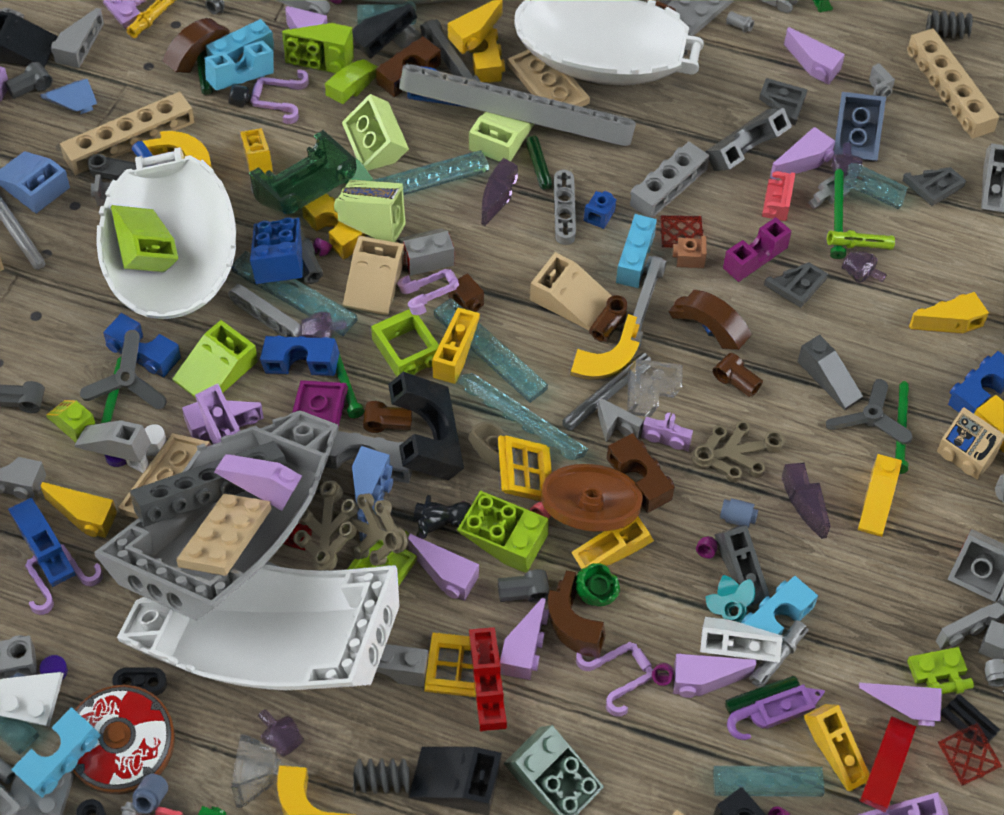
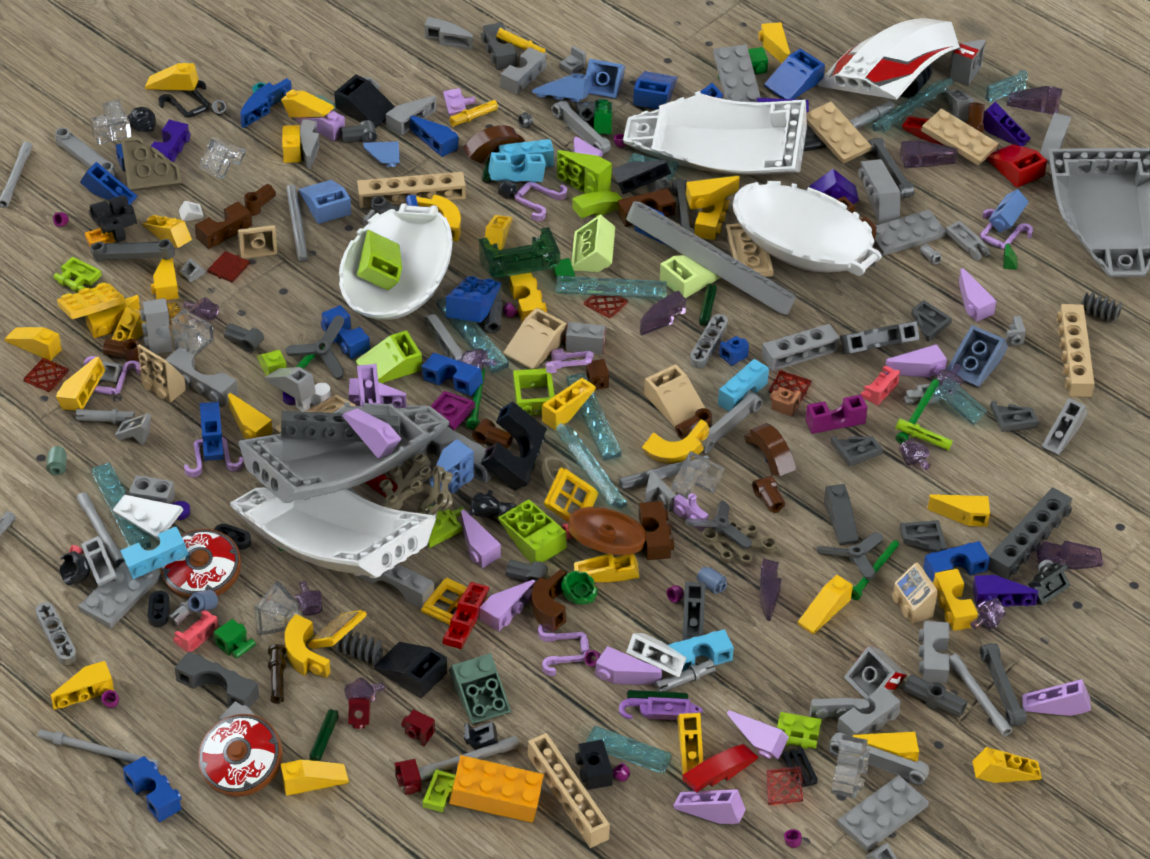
camera: 25 degrees right, 10 degrees down
tan plate [176,494,271,576] -> none
yellowish green slope [334,180,406,242] -> none
teal plate [705,575,755,623] -> none
none -> piece [307,610,367,649]
none -> blue slope [410,116,459,157]
none -> clear red window [583,286,628,319]
none -> dark grey piece [685,500,752,549]
none -> dark grey wing [899,520,947,552]

